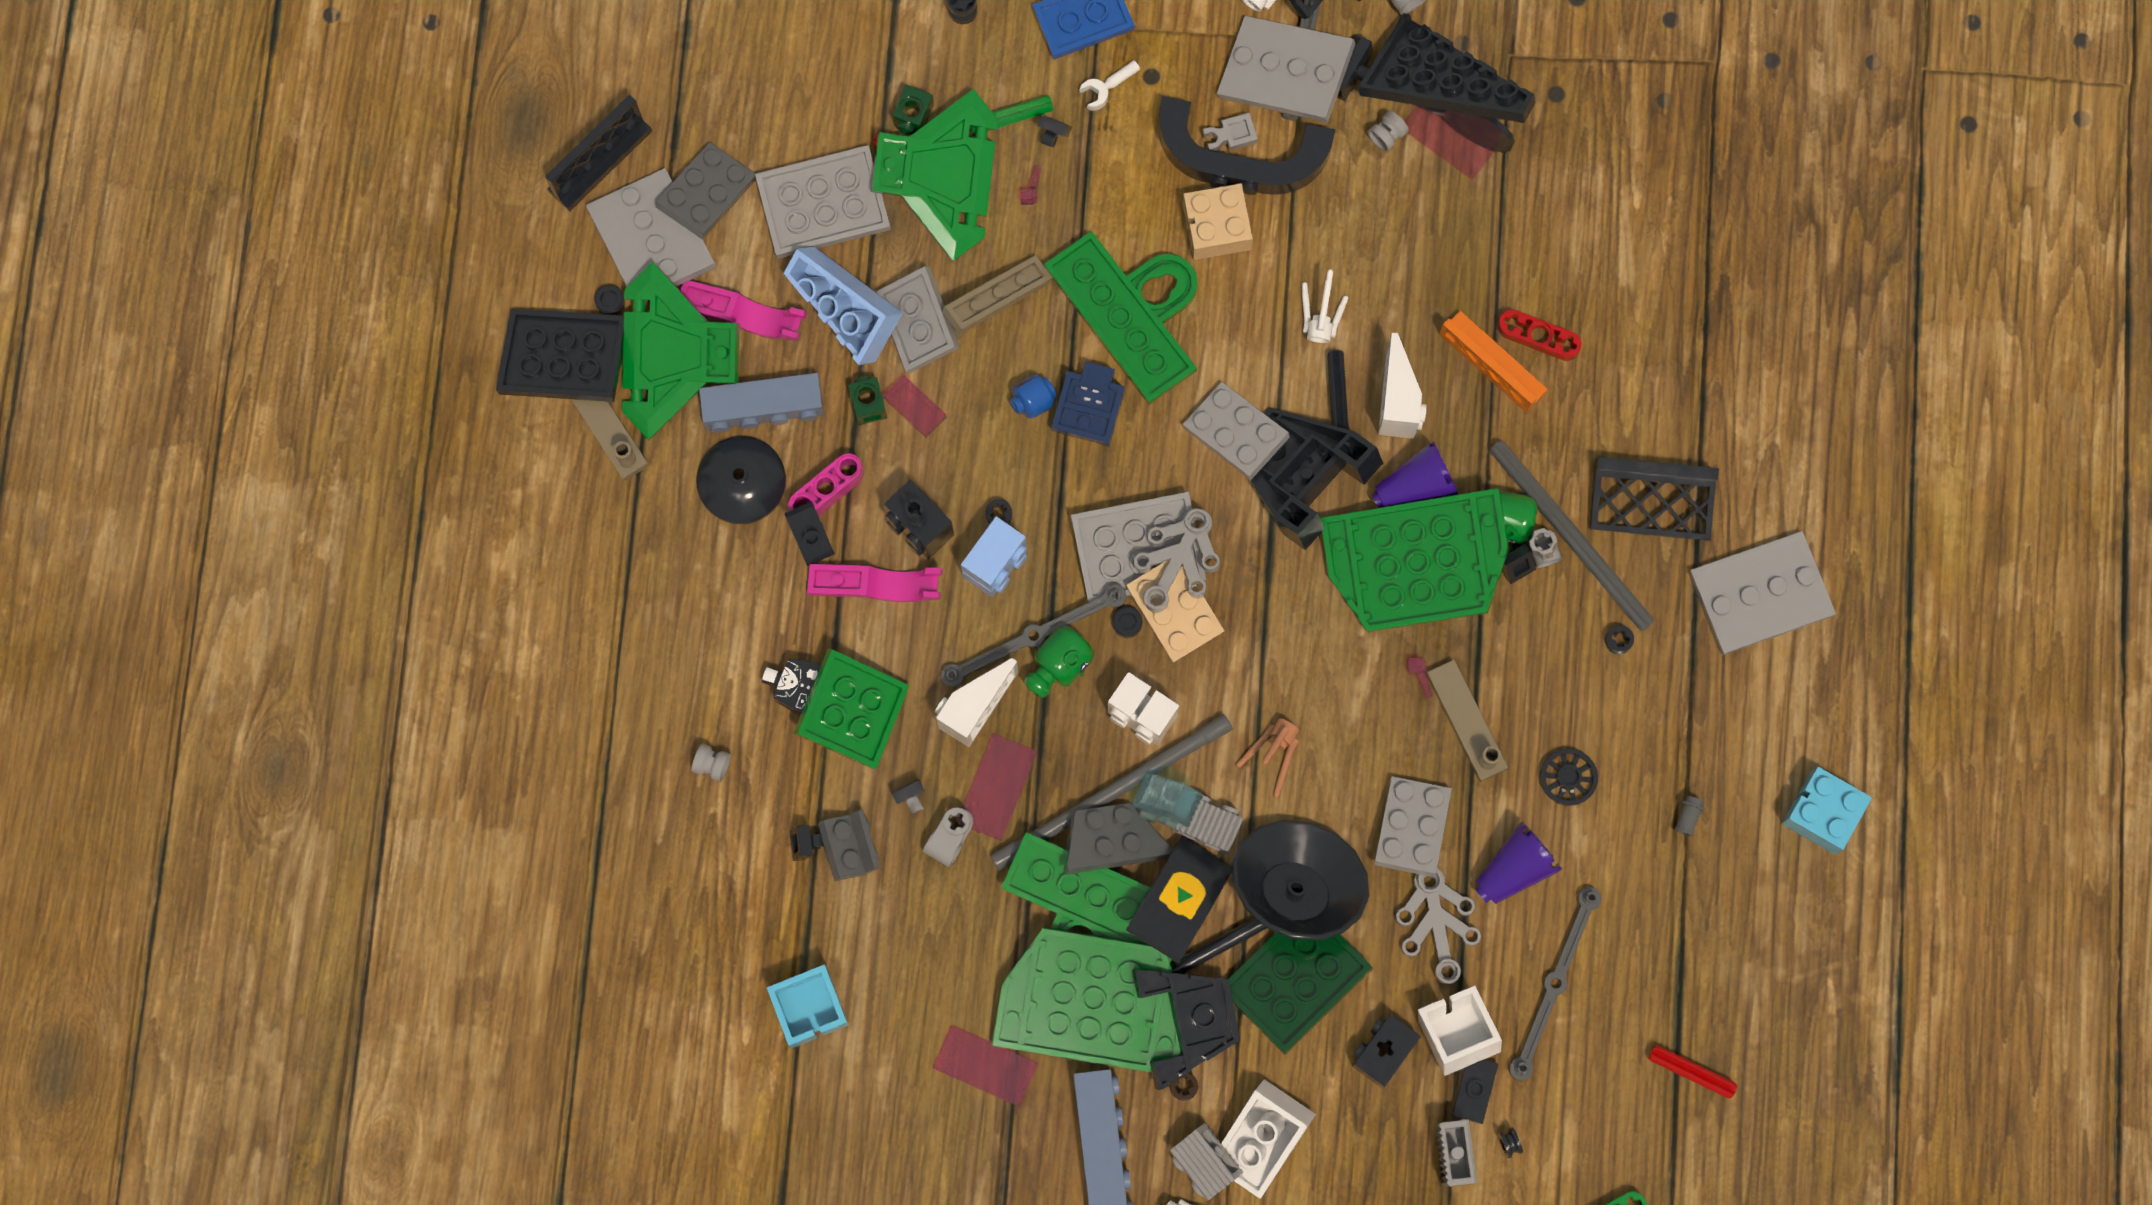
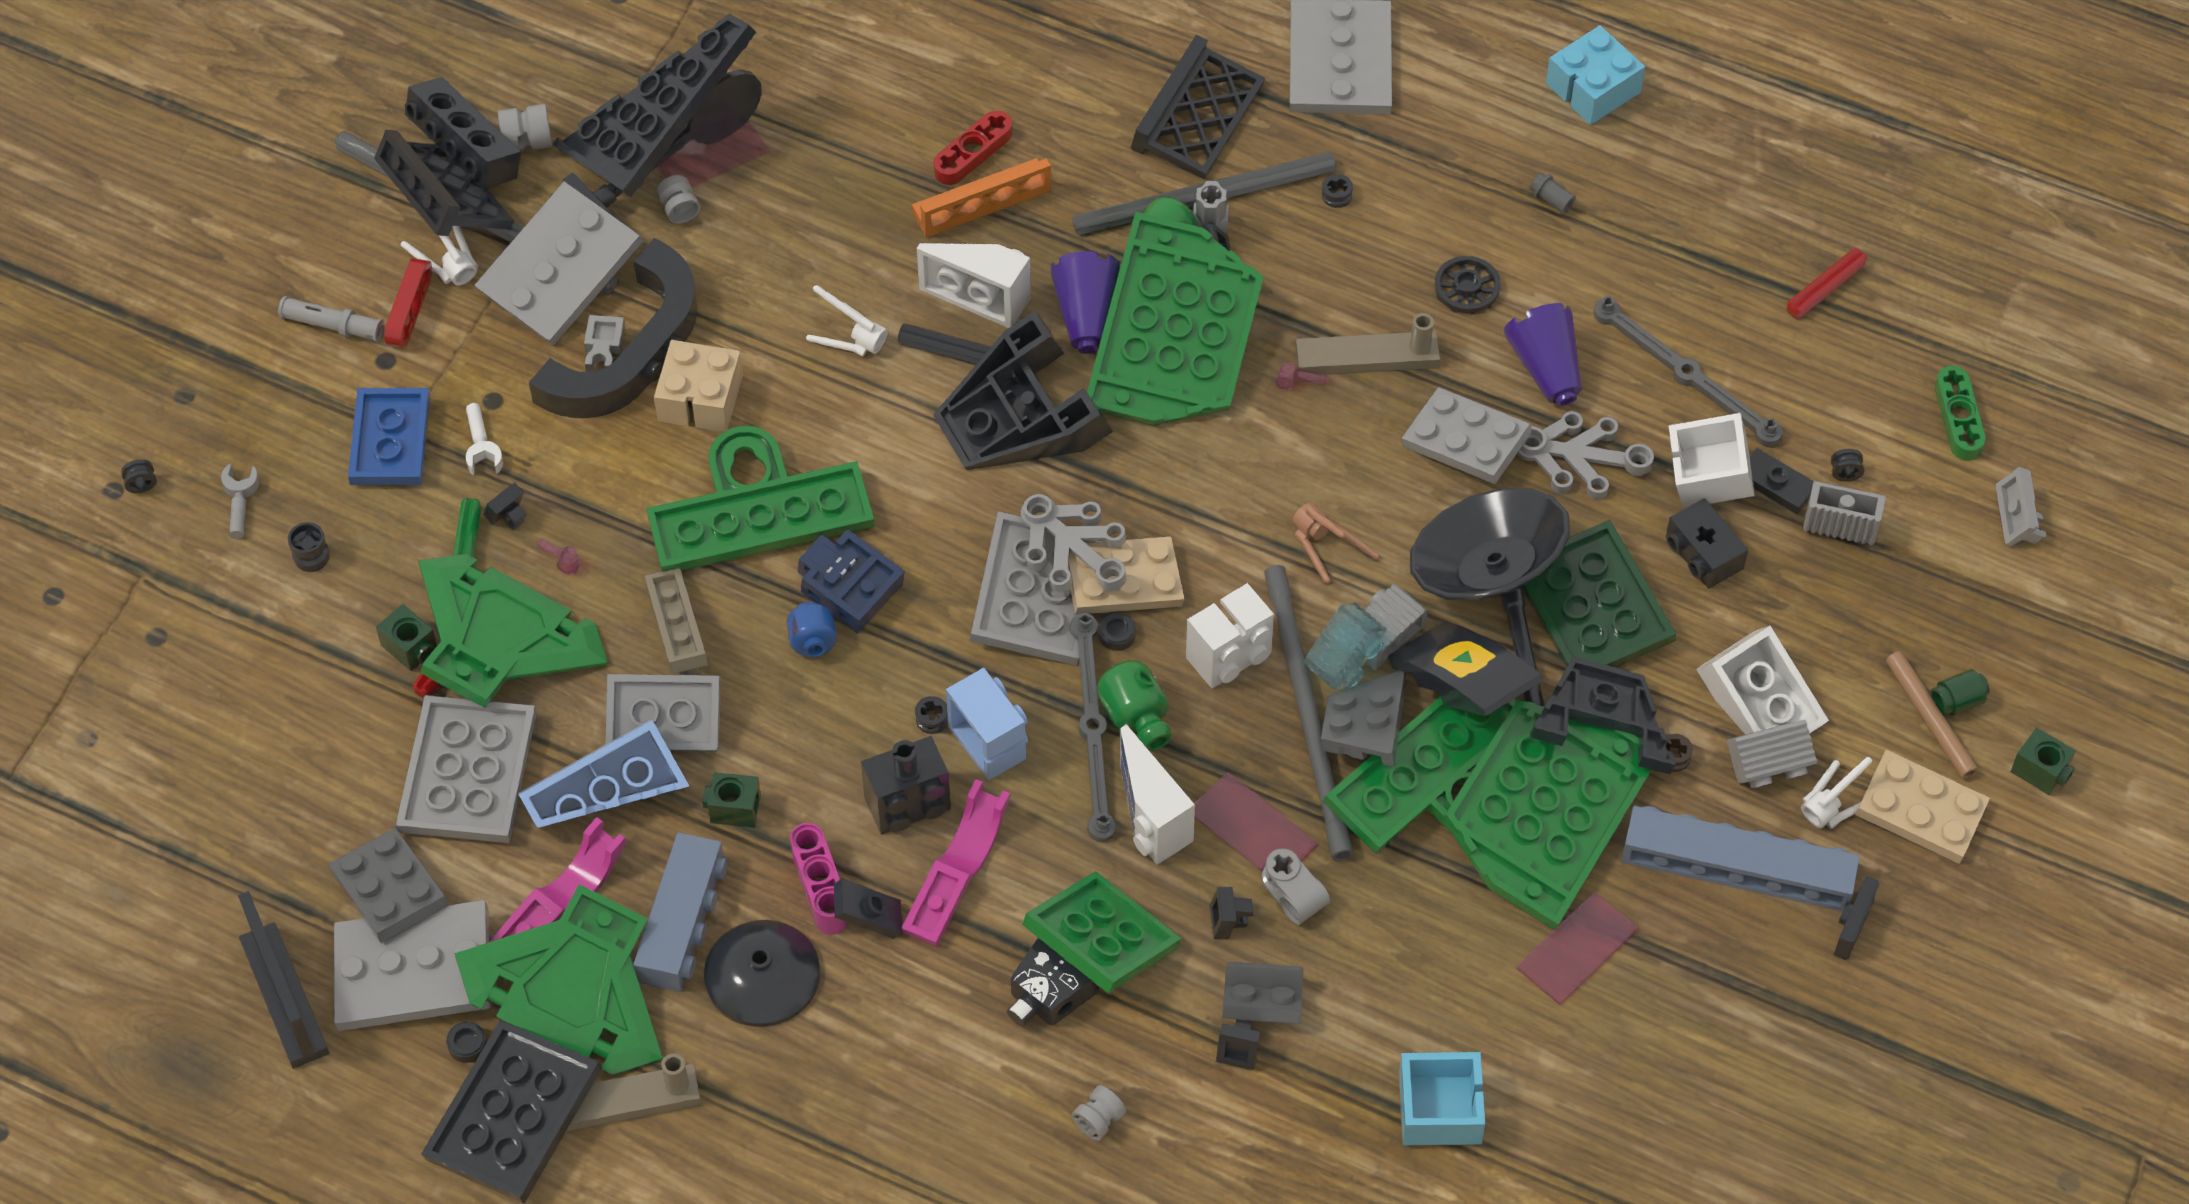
camera: 70 degrees left, 20 degrees down
clear pink tile [883,375,947,438] -> none
light grey plate [1183,382,1290,481] -> none

